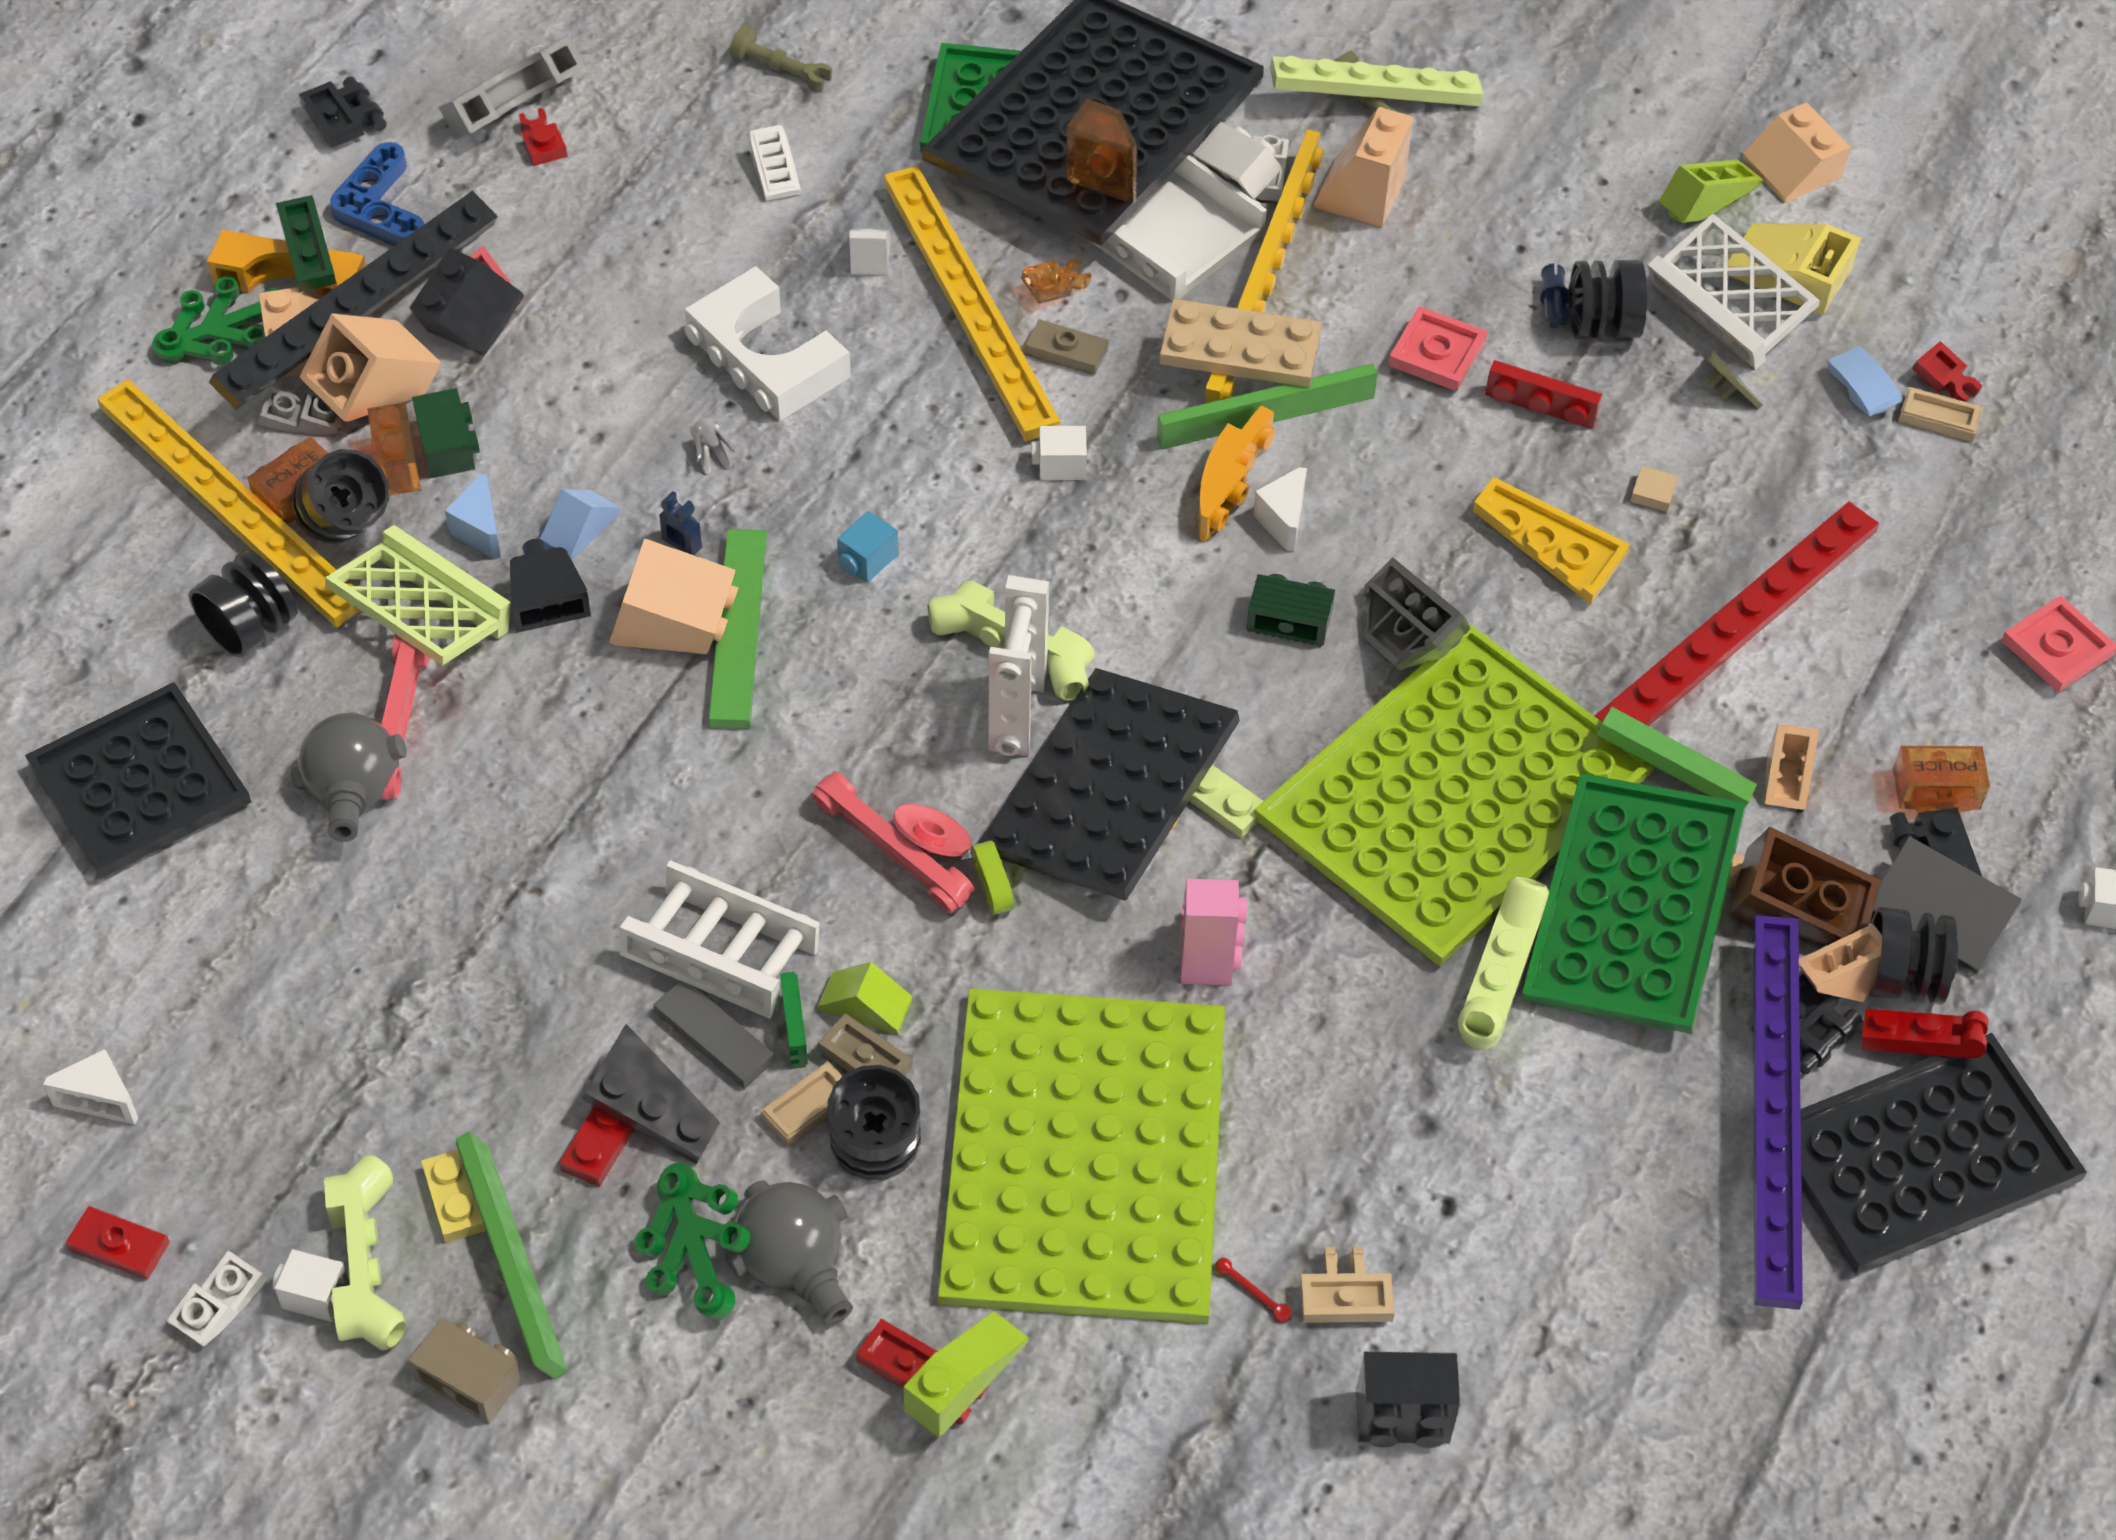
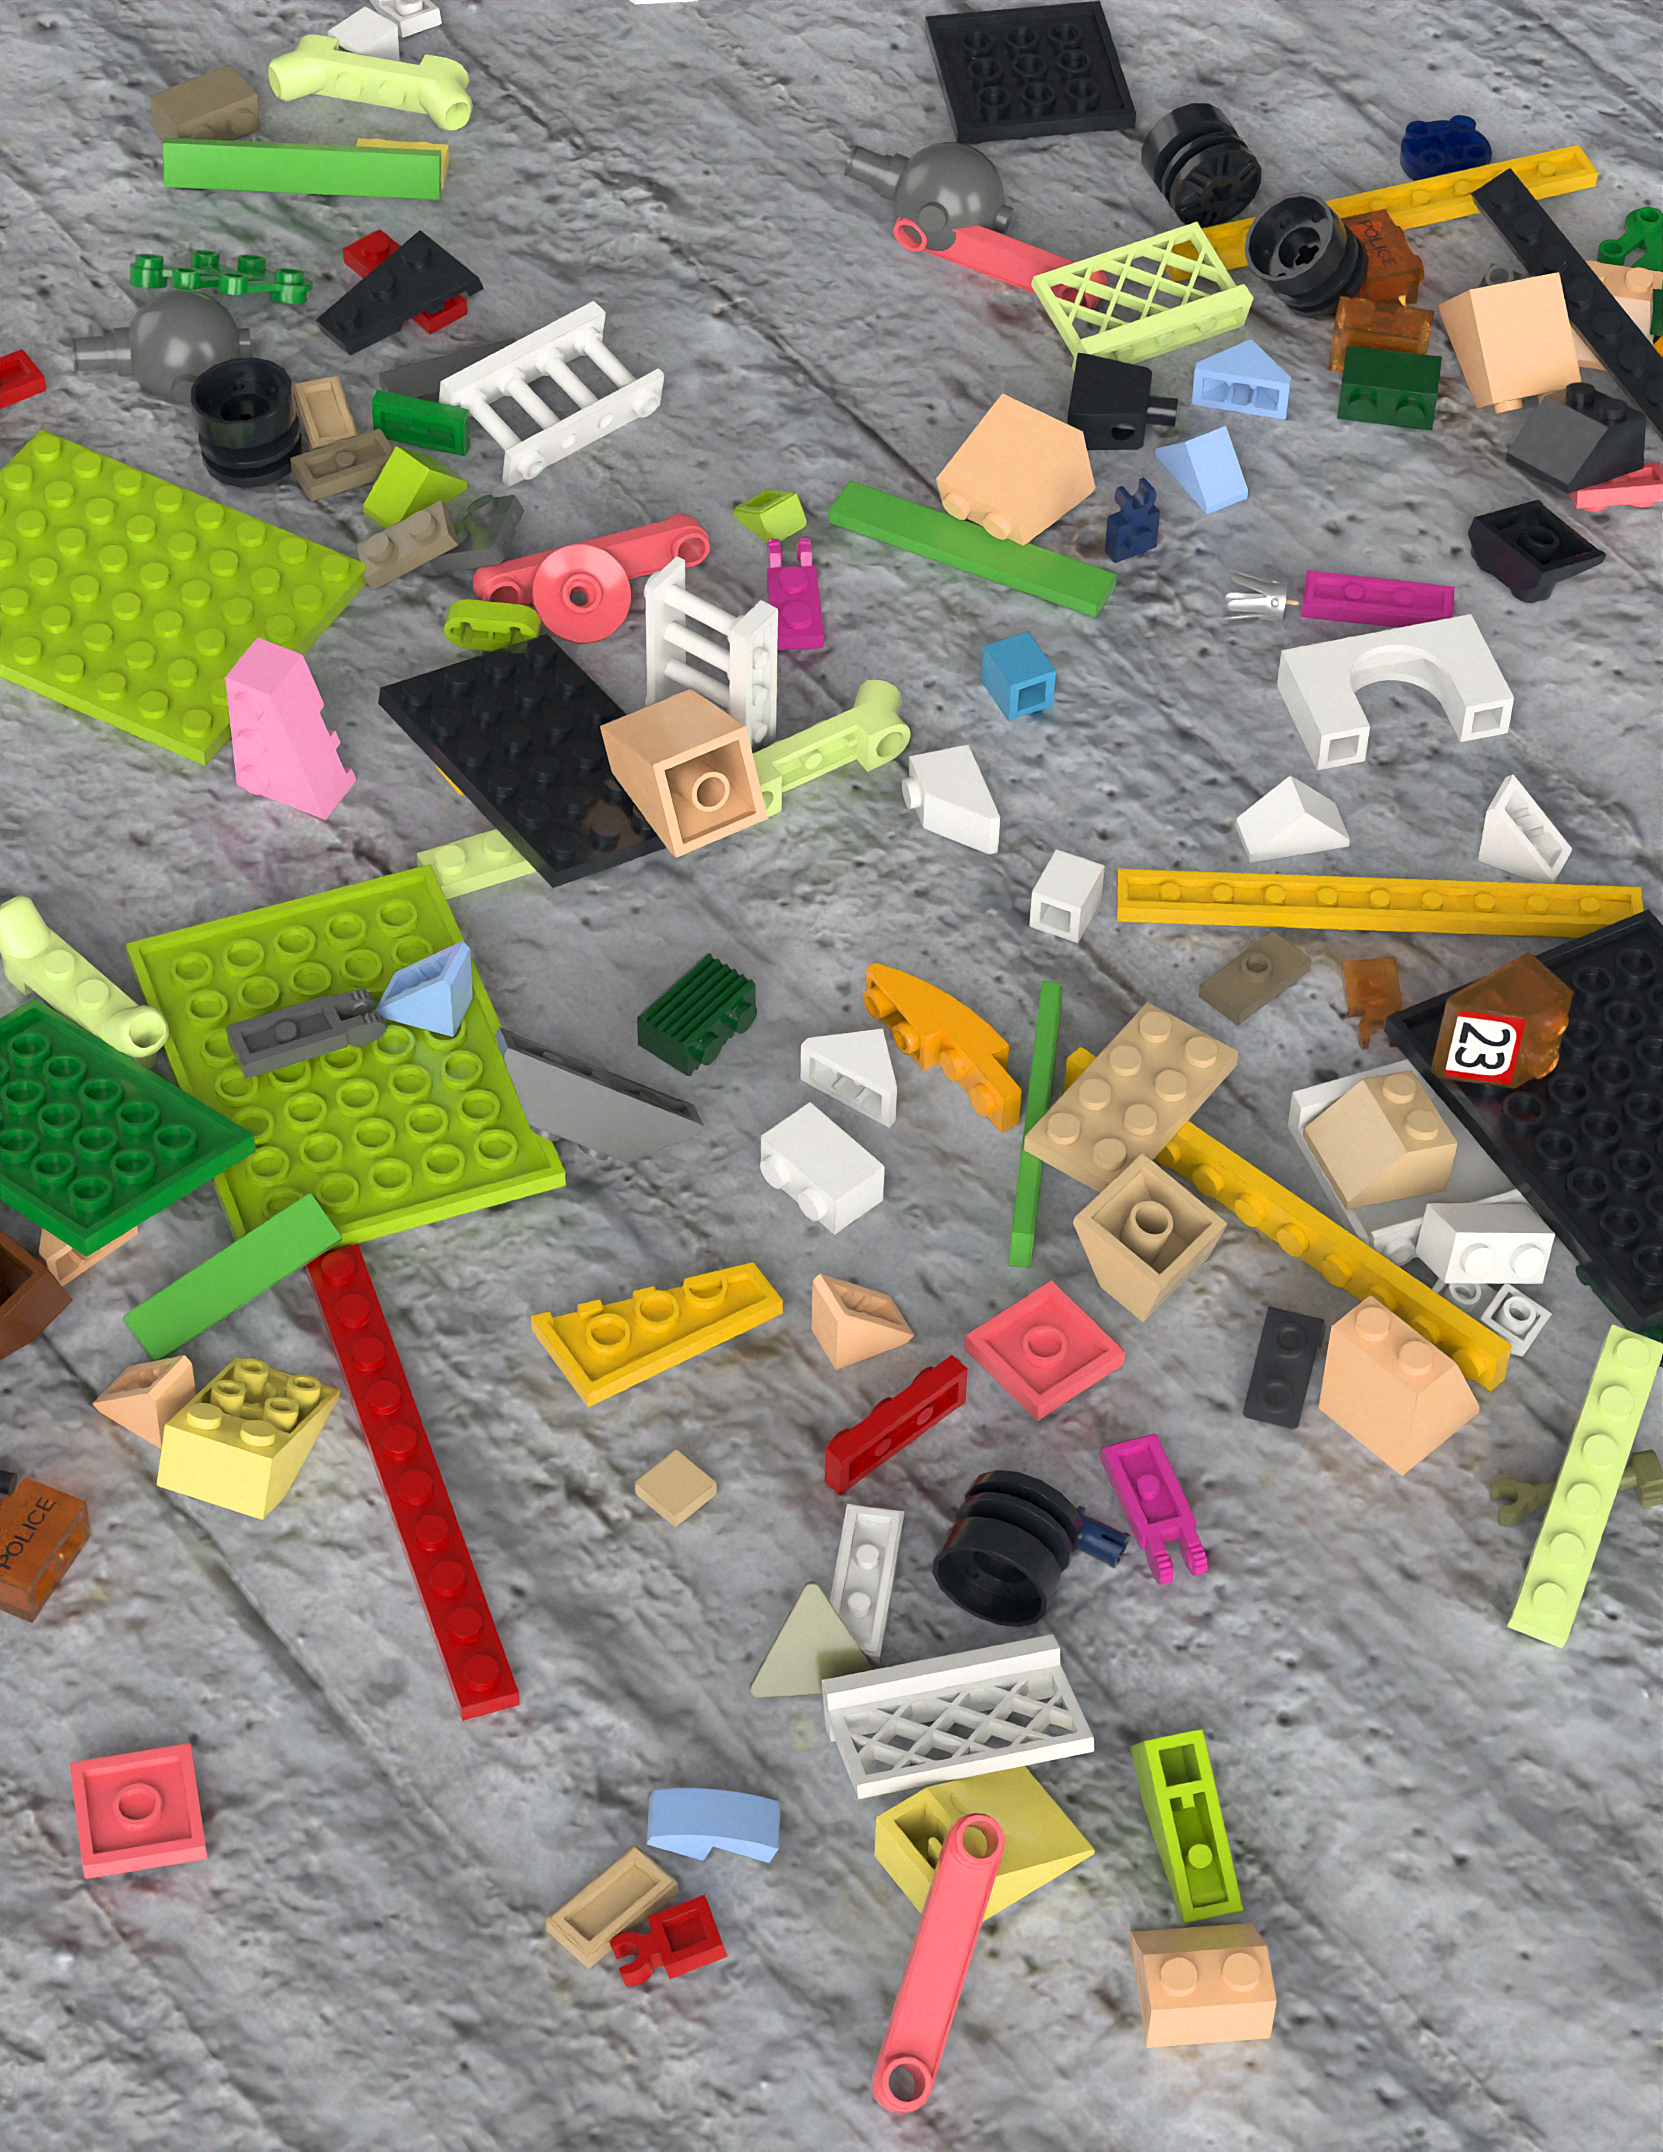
camera: 115 degrees right, 5 degrees down
none -> light yellow slope [157,1357,340,1520]
none -> dark grey hinge [226,989,387,1079]
none -> dark tan plate [357,500,459,590]
none -> light blue slope [375,941,473,1037]
none -> dark grey wing [429,495,524,573]
none -> light nougat slope [600,689,768,858]
none -> lime slope [732,488,807,543]
none -> white brick [760,1102,885,1235]
none -> dark pink hinge [766,537,824,650]
none -> light nougat slope [811,1274,915,1370]
none -> white tile [830,1504,905,1668]
none -> coral piece [871,1813,1005,2114]
none -> white slope [902,744,1000,854]
none -> tan slope [1073,1153,1228,1322]
none -> dark pink hinge [1100,1433,1208,1585]
none -> white slope [1235,775,1350,863]
none -> black bracket [1243,1306,1326,1430]
none -> dark pink tile [1301,570,1455,628]
none -> tan slope [1303,1070,1458,1210]
none -> clear blue tile [1399,115,1492,181]
none -> black slope [1468,500,1606,603]

